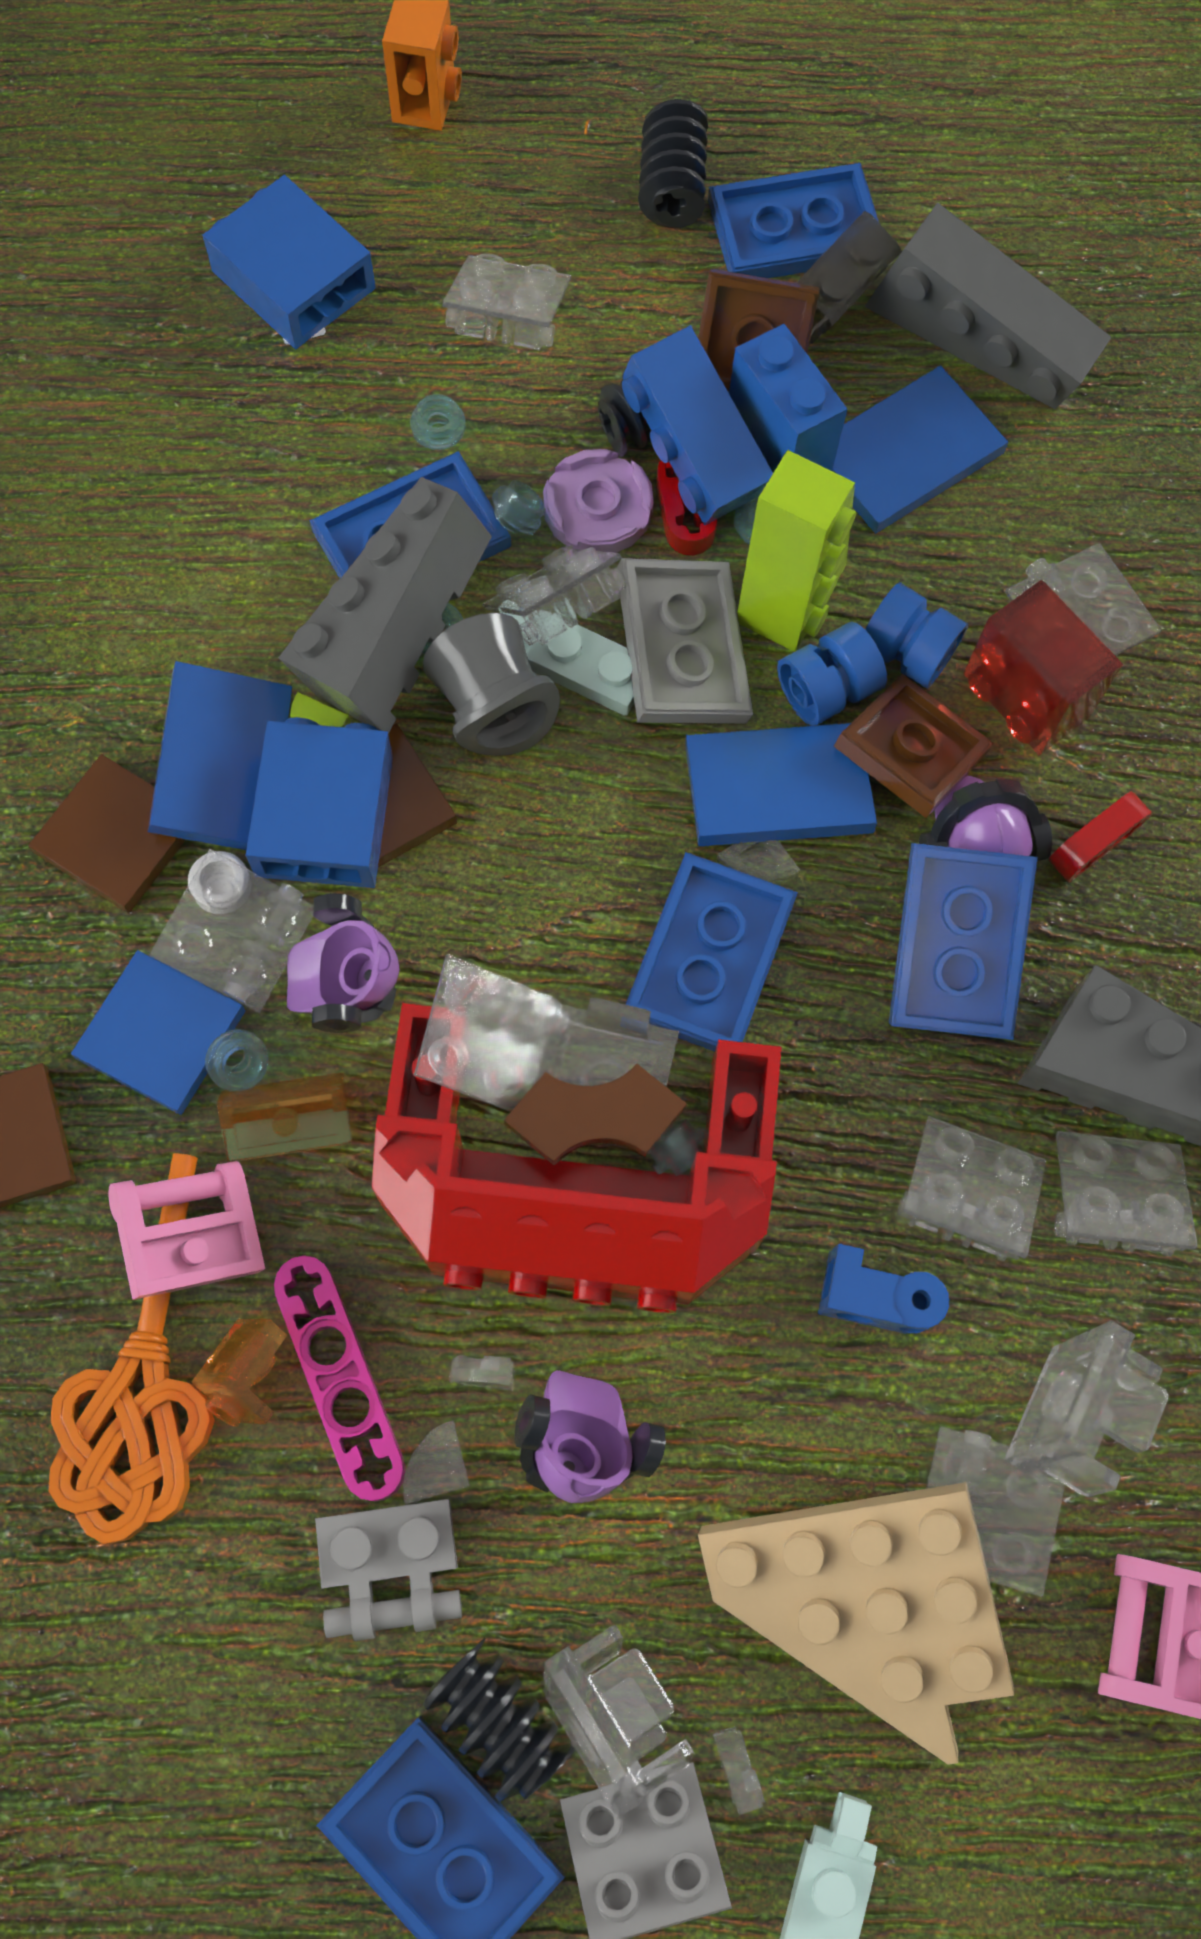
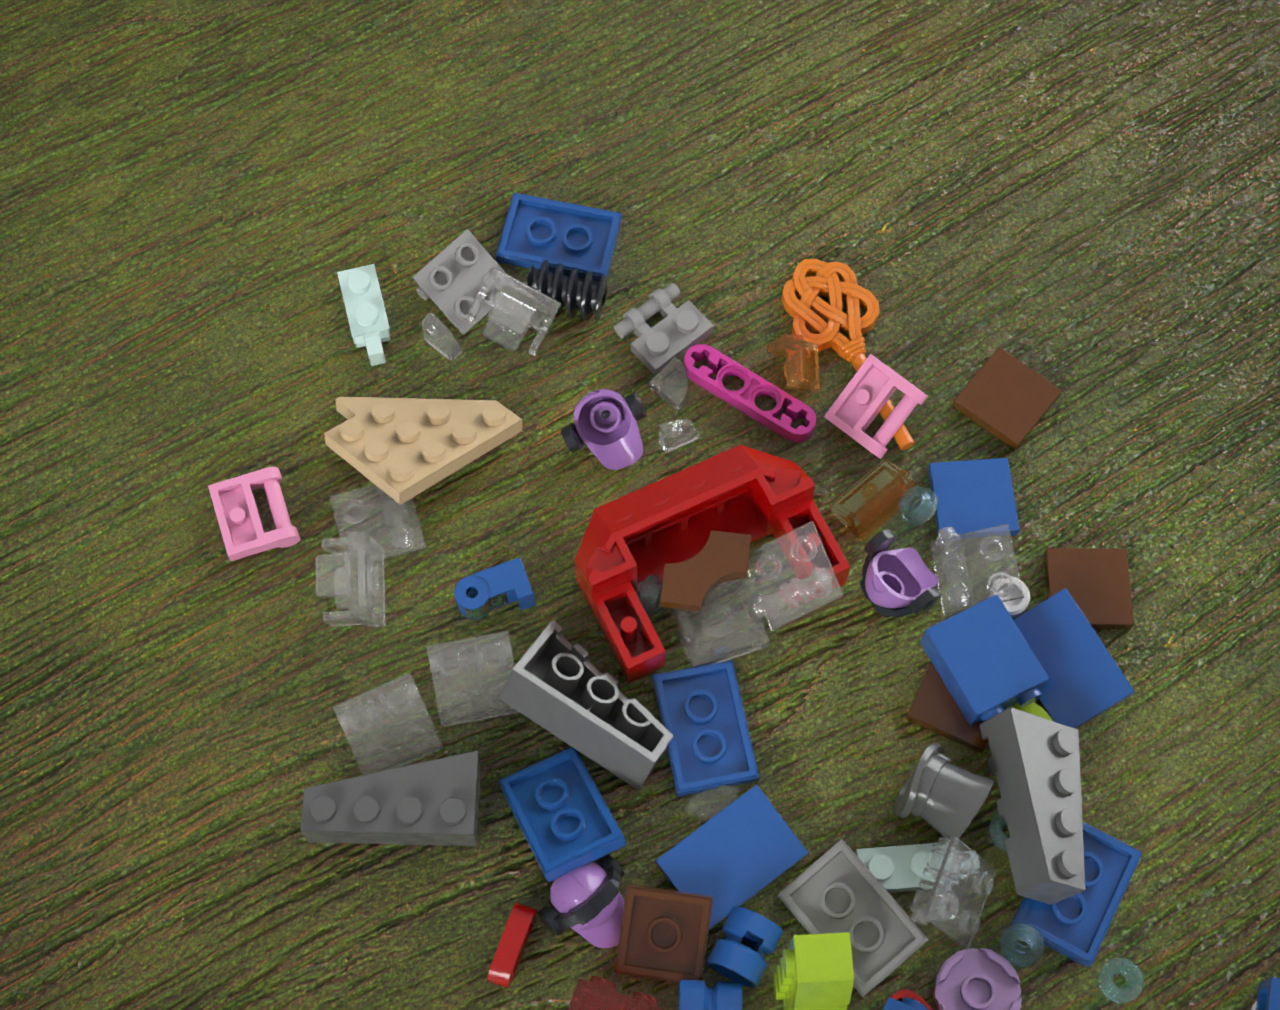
camera: 150 degrees right, 5 degrees down
none -> dark grey wedge [499,619,674,791]

